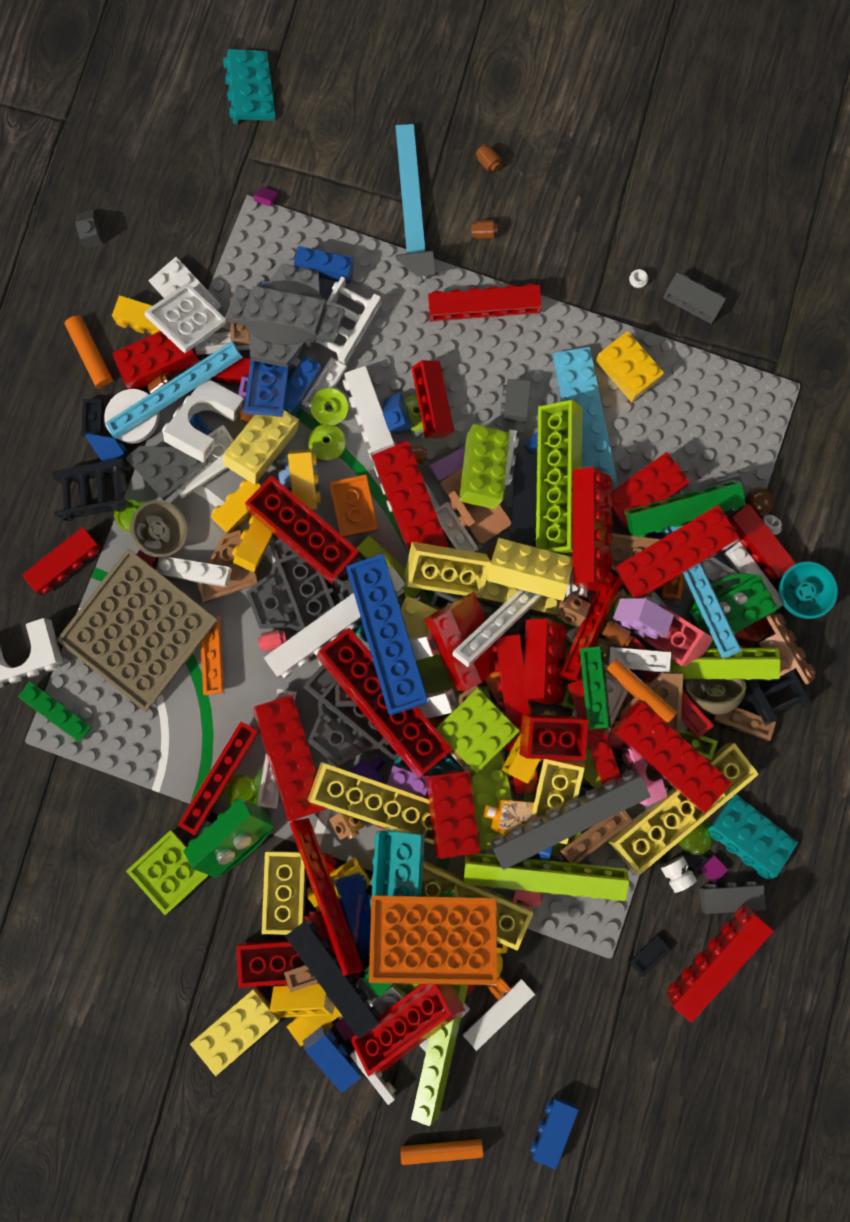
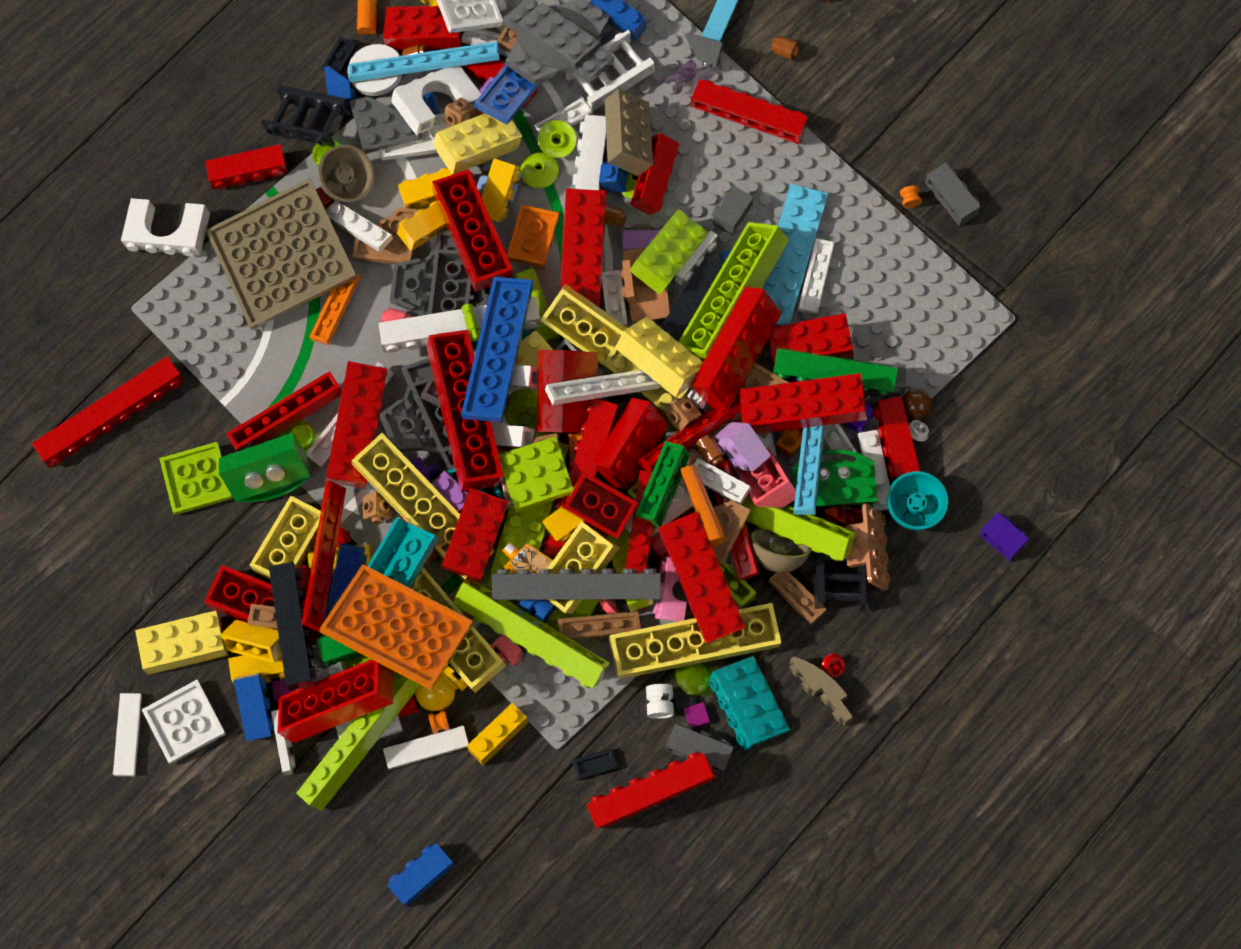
camera: 30 degrees right, 10 degrees down
green plate [18,681,93,743] -> none
blue brick [284,355,322,417] -> none
orange brick [400,1139,483,1165] -> none
yellow brick [596,331,664,403] -> none
white plate [629,269,648,288] -> none
none -> red brick [32,356,183,468]
none -> white tile [113,693,142,777]
none -> white plate [142,680,226,765]
none -> medium nougat brick [444,97,475,126]
none -> lime axle [461,304,480,342]
none -> yellow brick [467,703,528,765]
none -> dark tan brick [605,89,653,176]
none -> clear purple plate [666,59,697,91]
none -> dark tan slope [789,657,853,726]
none -> white tile [798,238,835,315]
none -> red hat [821,653,845,679]
none -> orange wheel [900,186,922,208]

